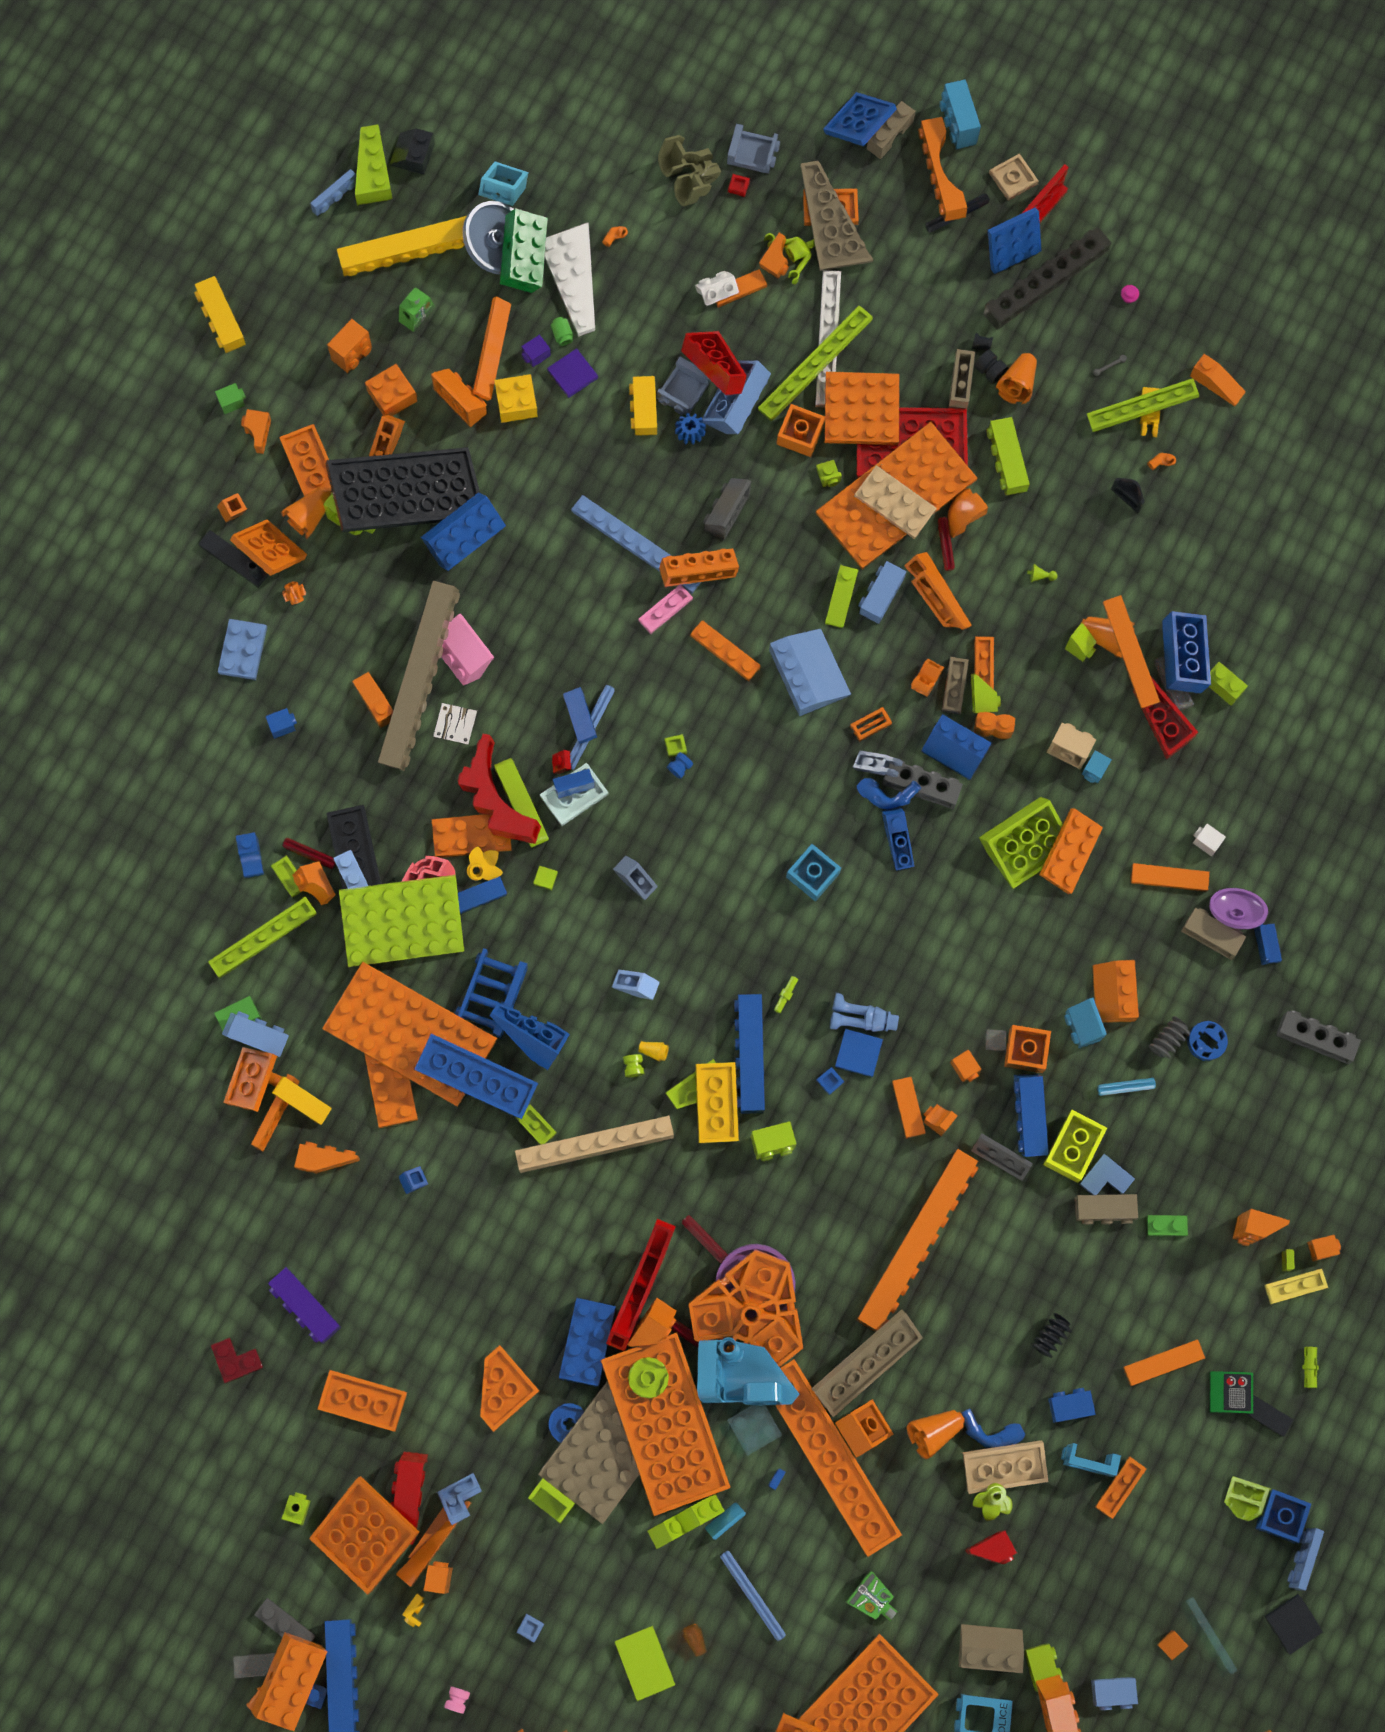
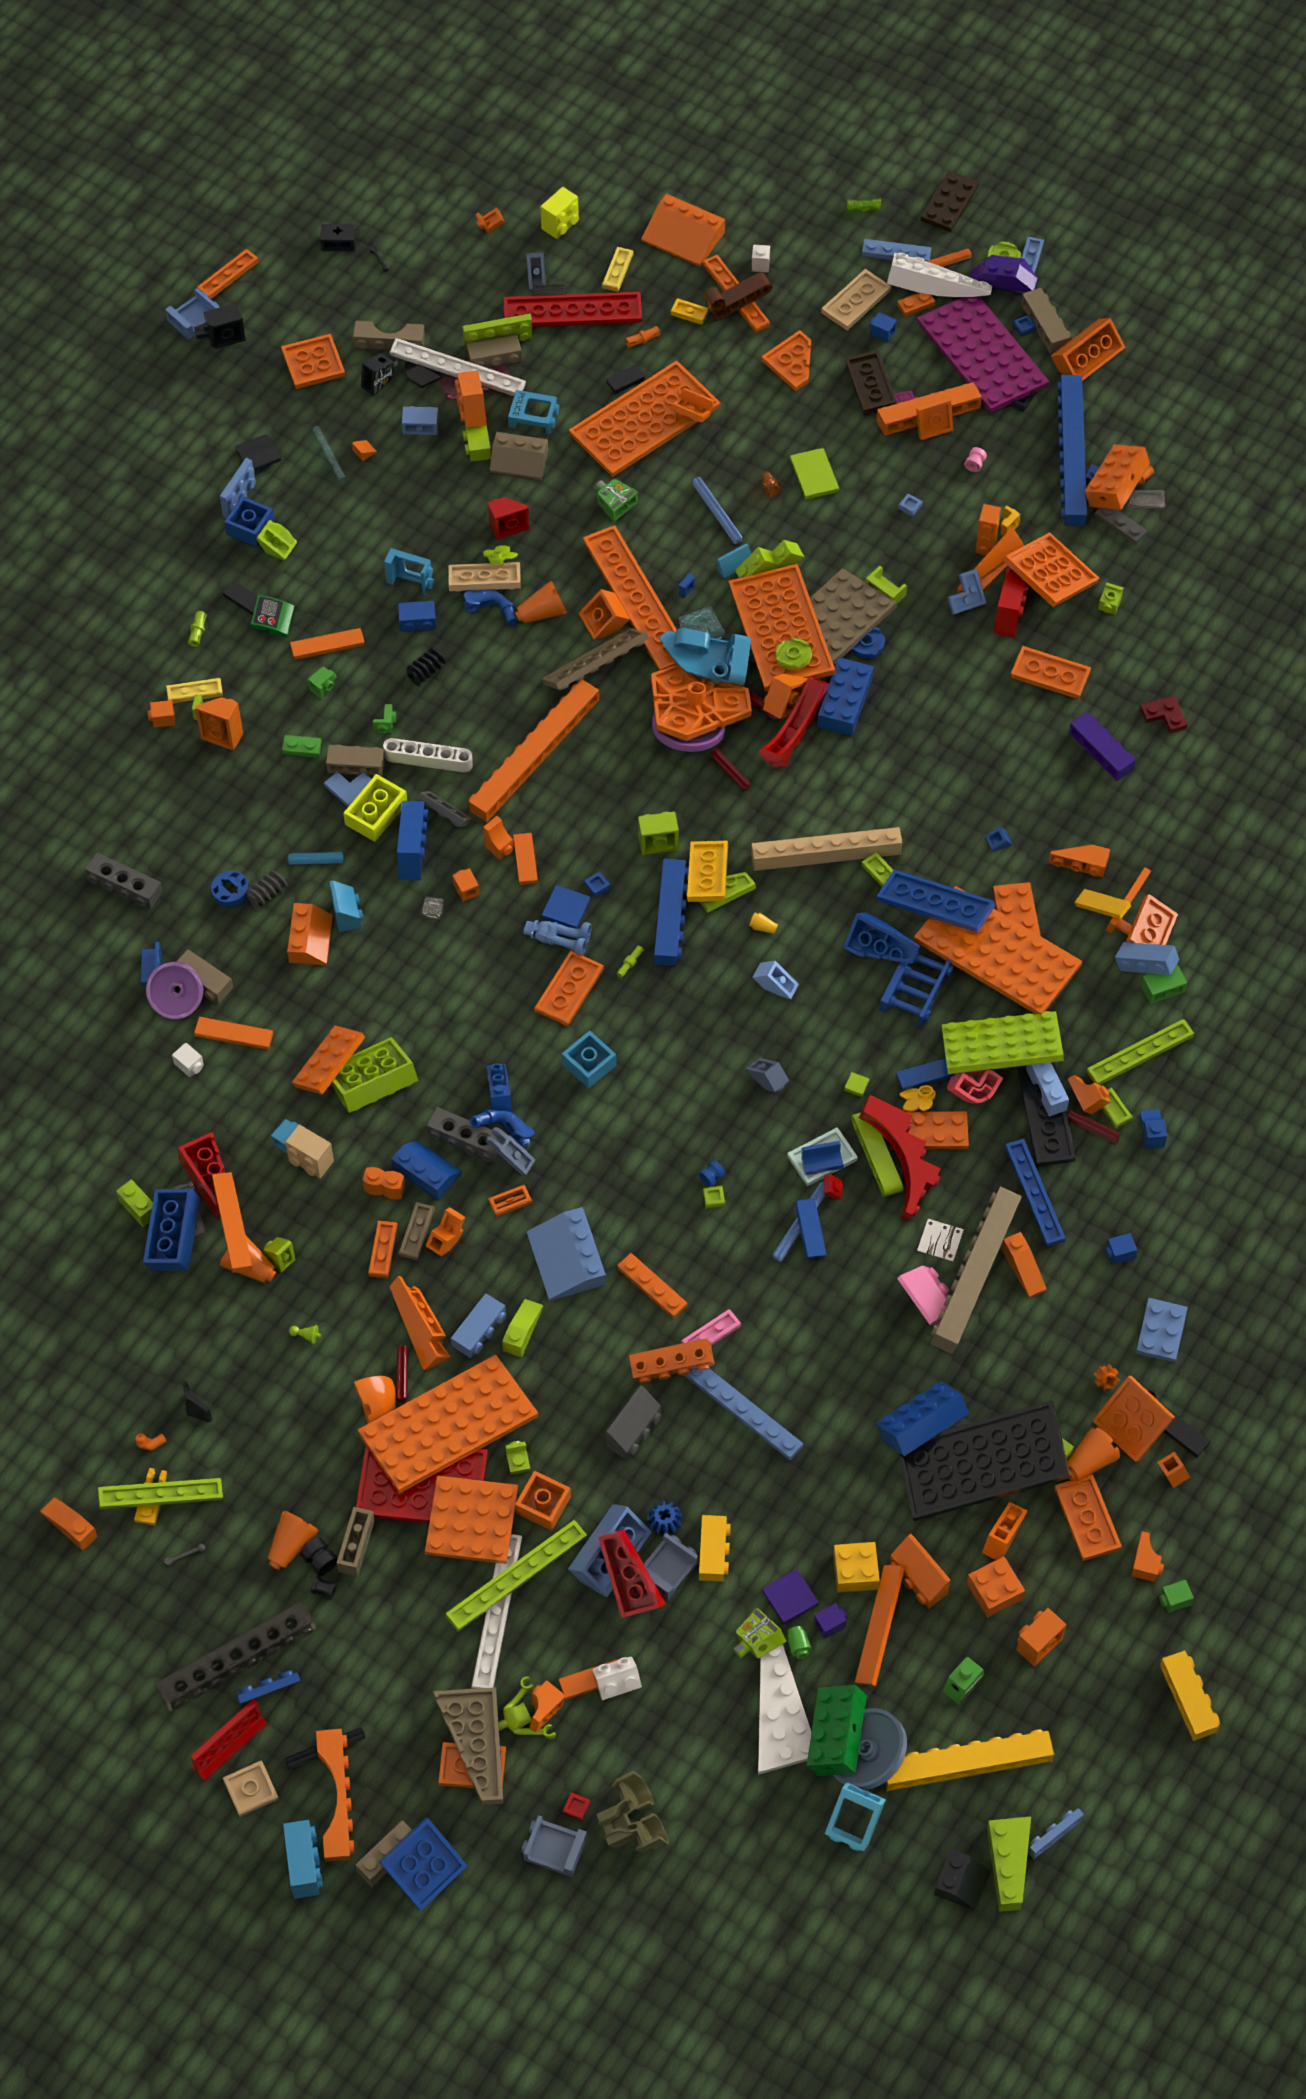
camera: 170 degrees left, 15 degrees down
orange plate [480,1345,539,1432] -> none
orange arm [602,226,628,247] -> none
lime wheel [623,1054,644,1078] -> none
tan plate [854,465,937,539] -> none
lime slope [971,674,1001,713] -> none
lime brick [987,417,1030,495] -> none
orange brick [1004,1025,1051,1073] -> none
orange plate [1095,1457,1146,1519] -> none
dark pink plate [1121,285,1139,303] -> none
none -> bright green brick [308,666,337,700]
none -> bright green bracket [373,704,396,734]
none -> white beam [383,738,473,772]
none -> orange tile [534,950,604,1027]
none -> lime torso [733,1608,786,1658]
none -> blue plate [1005,1139,1066,1247]

